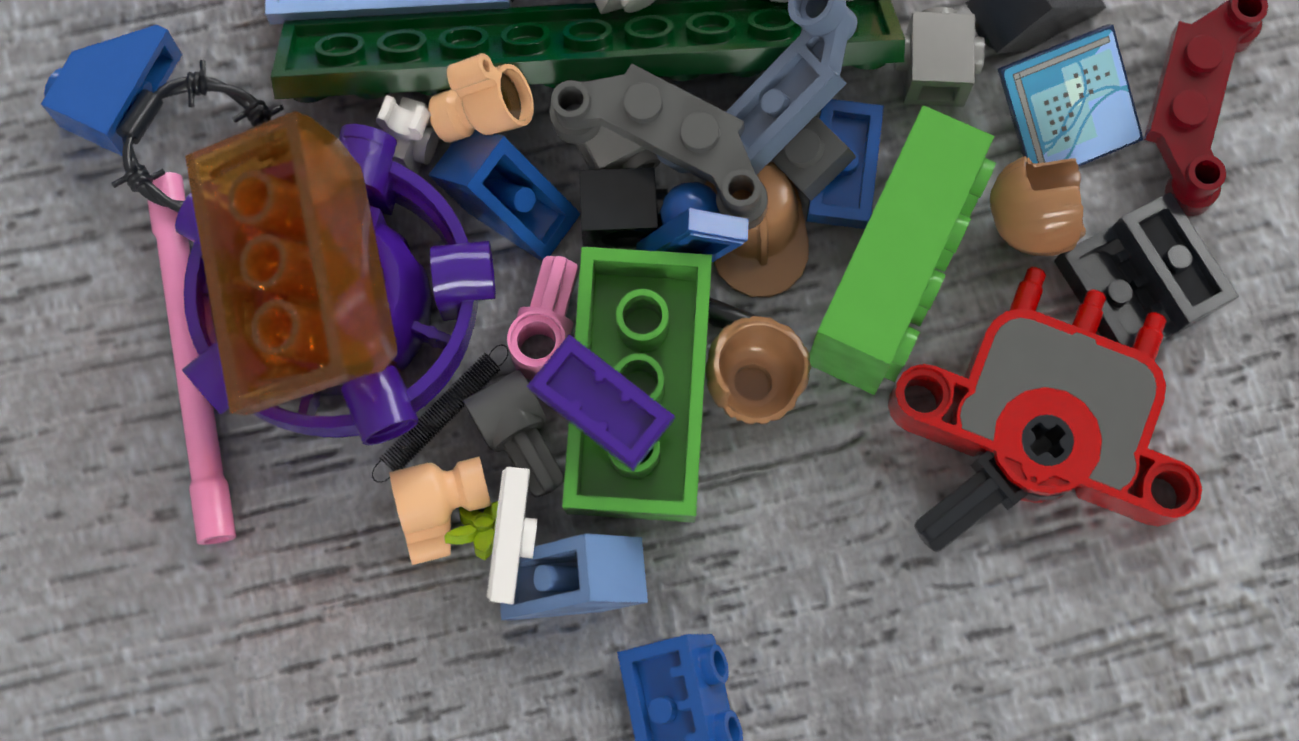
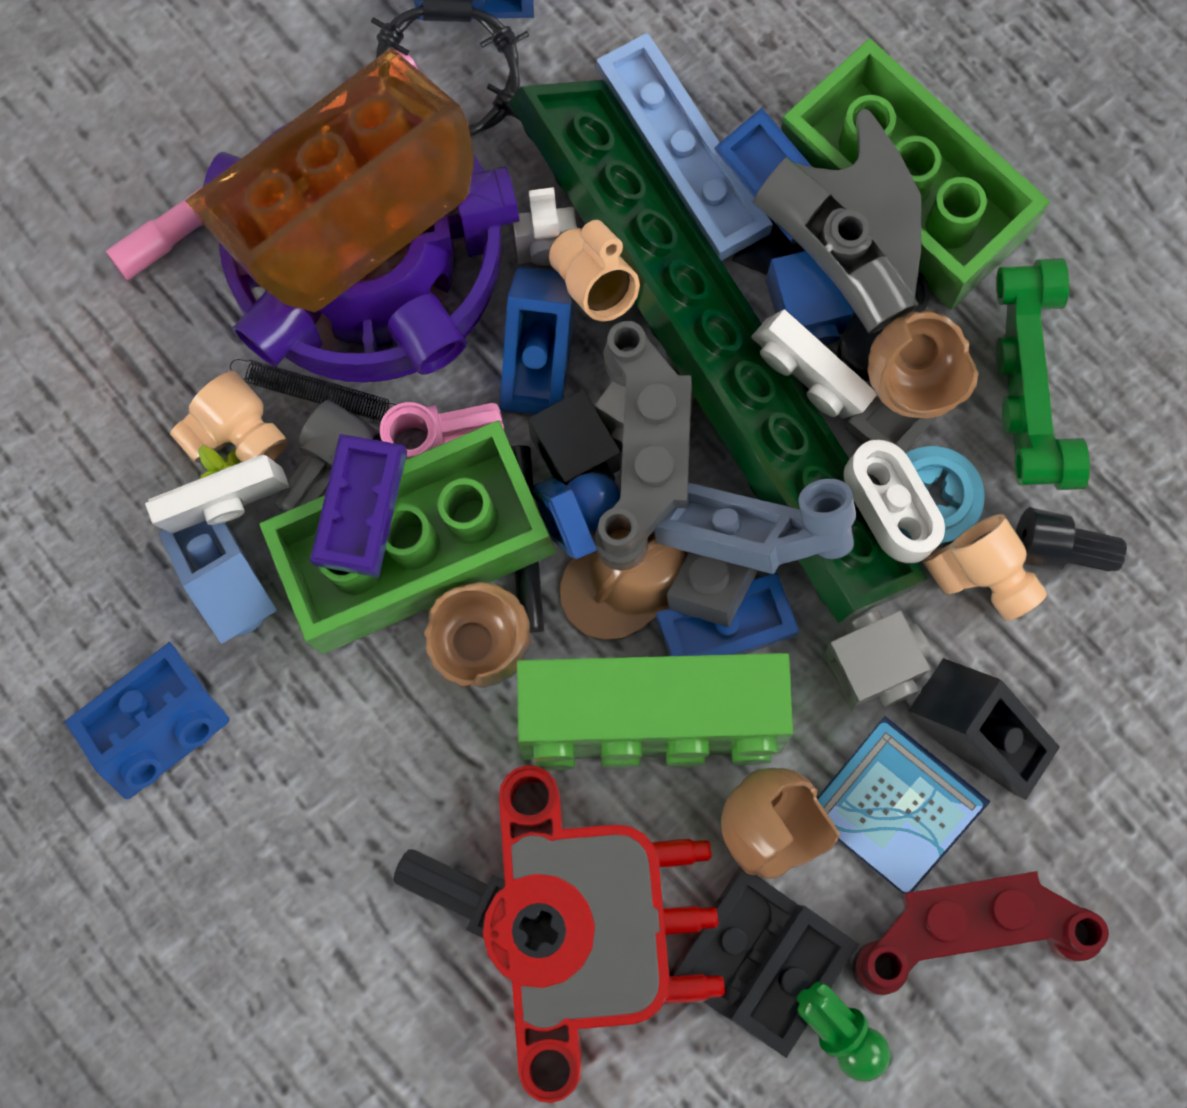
camera: 65 degrees right, 0 degrees up
none -> green axle [797,982,891,1082]

